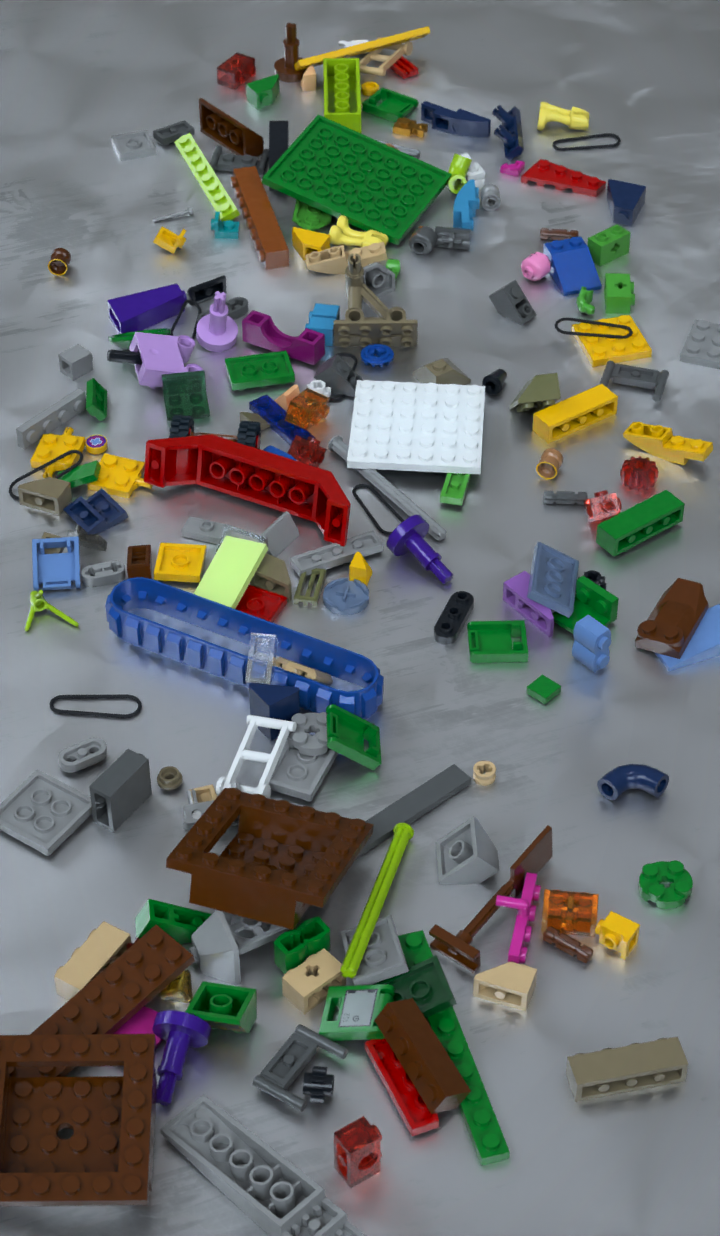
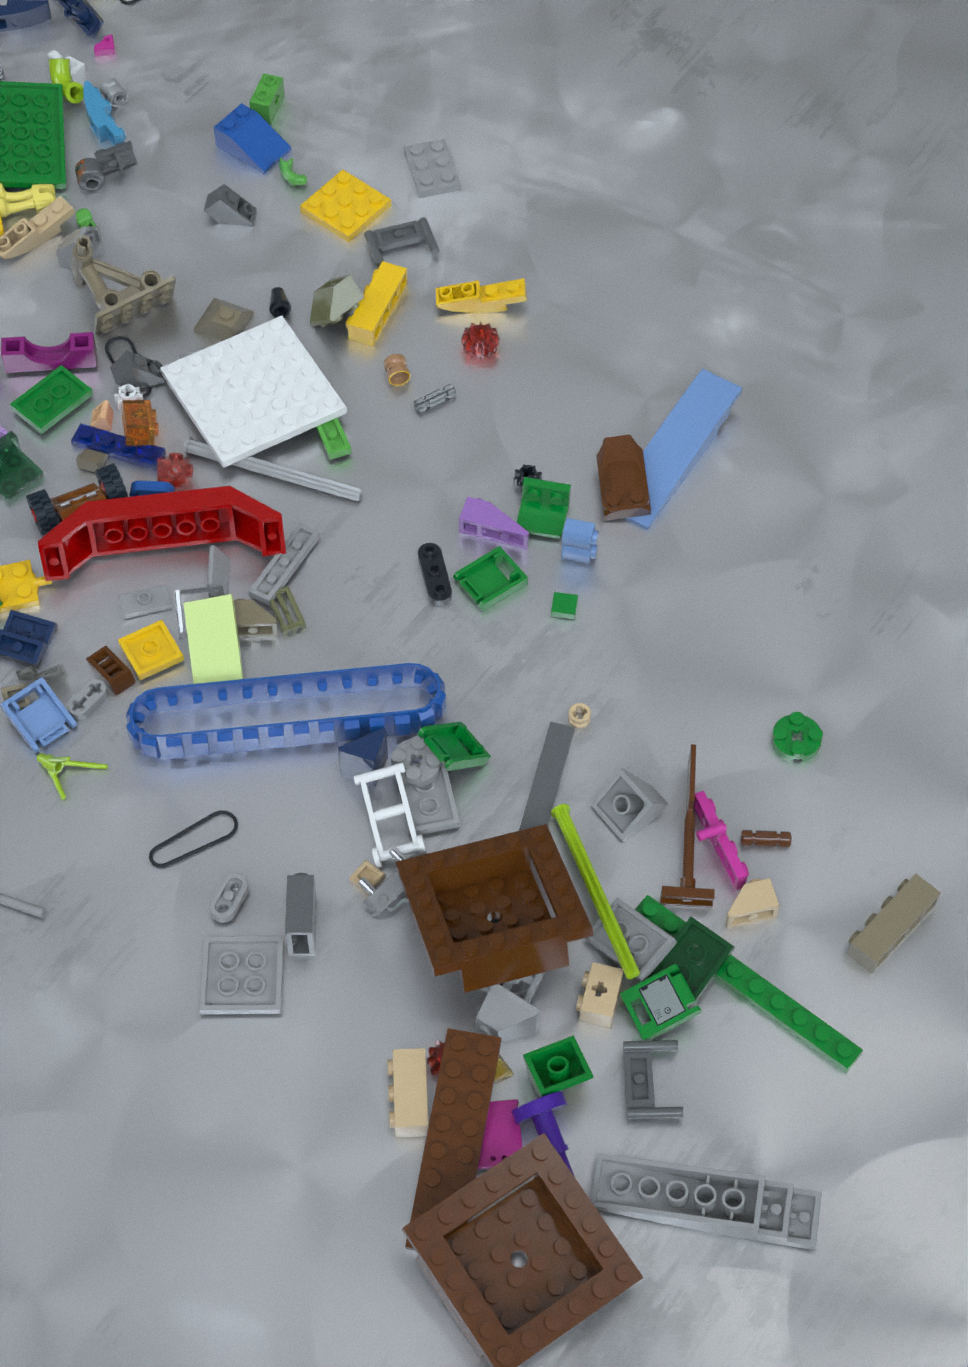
camera: 35 degrees left, 15 degrees up
green slope [135,899,212,944] -> none
dark tan plate [157,766,183,790] -> none
red tile [236,585,287,623] -> none
clear slope [245,632,278,685] -> none
tan tile [272,657,333,685] -> none
green brick [274,917,331,974] -> none
black gear [303,1066,334,1103] -> none
dark azure piece [305,303,340,347] -> none
sand blue tile [323,578,369,615] -> none
clear red brick [334,1116,382,1188] -> none
yellow slope [349,552,372,586] -> none
black piece [352,484,404,535] -> none
blue gear [360,344,394,368] -> none
red wing [365,1038,439,1136] -> none
reddish brown brick [374,998,471,1114] -> none
dark purple piece [386,515,453,584] -> none
red wing [521,159,606,197] -> none
bright pink head [521,252,551,282] -> none
sand blue tile [527,542,579,618] -> none
reddish brown axle [540,228,579,240] -> none
clear orange brick [541,889,599,937] -> none
black piece [555,318,632,339] -> none
clear red brick [583,490,622,523] -> none
yellow brick [595,911,640,960] -> none
green brick [596,490,685,557] -> none
dark blue cylinder [597,764,669,801] -> none
bright green brick [604,273,635,314] -> none
dark blue slope [607,179,646,227] -> none

